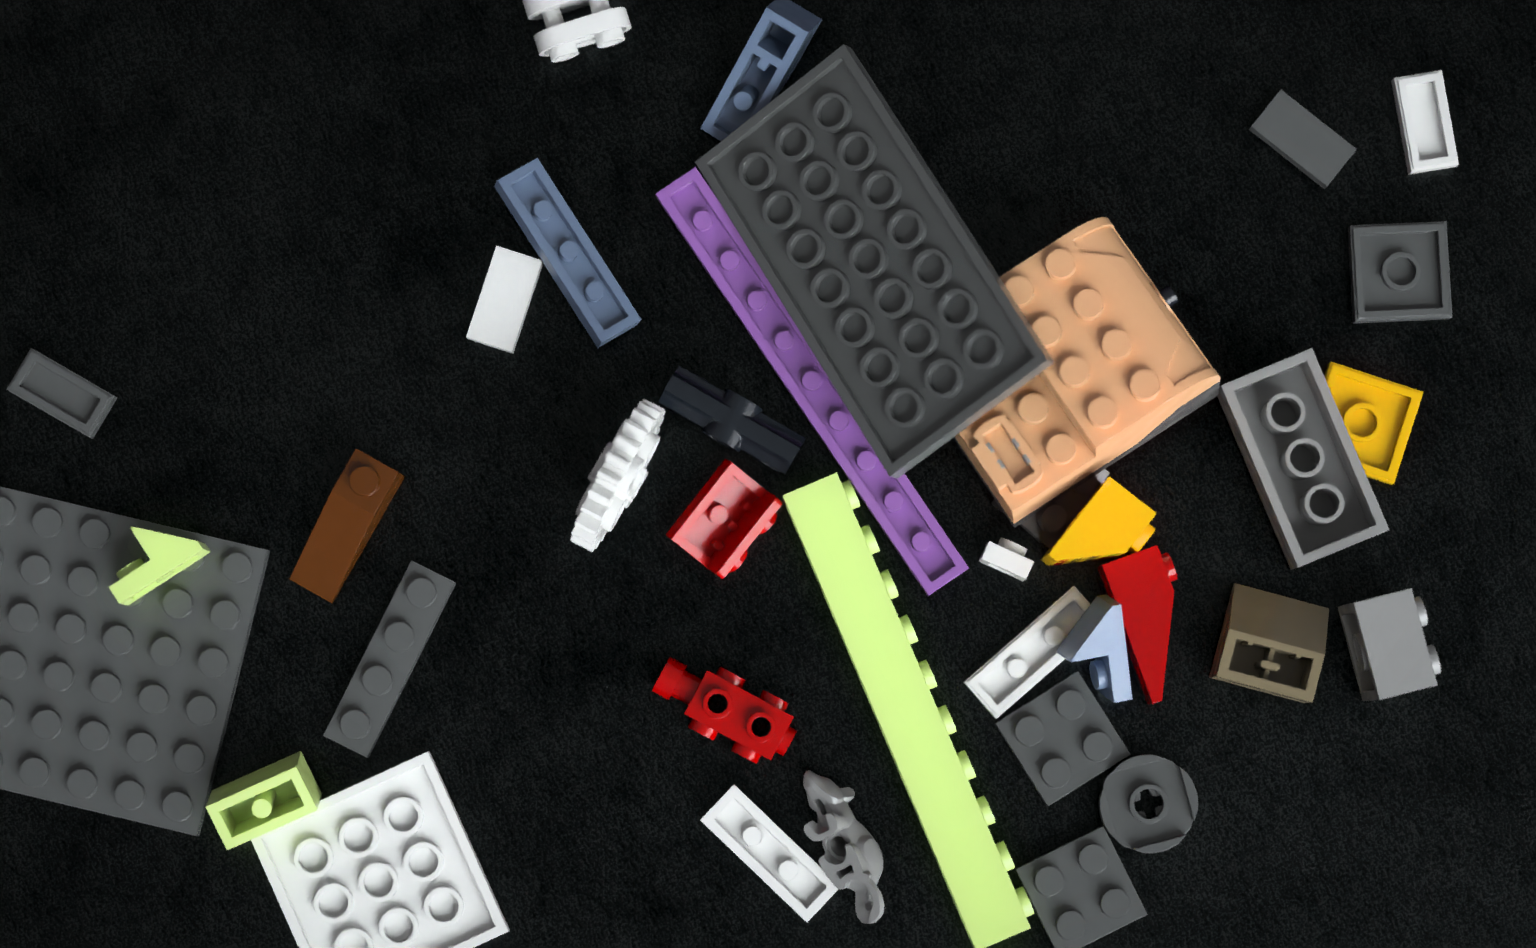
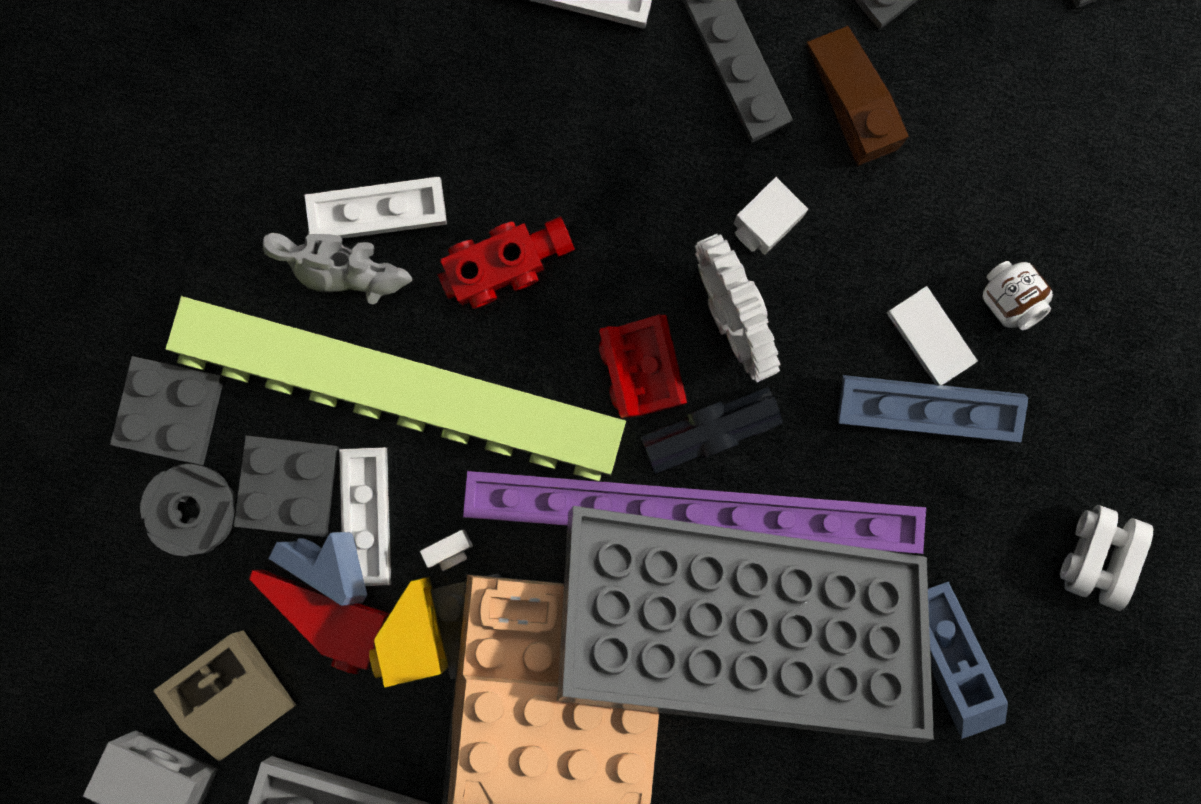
camera: 125 degrees right, 0 degrees up
none -> white brick [733,177,808,255]
none -> white head [983,261,1053,330]

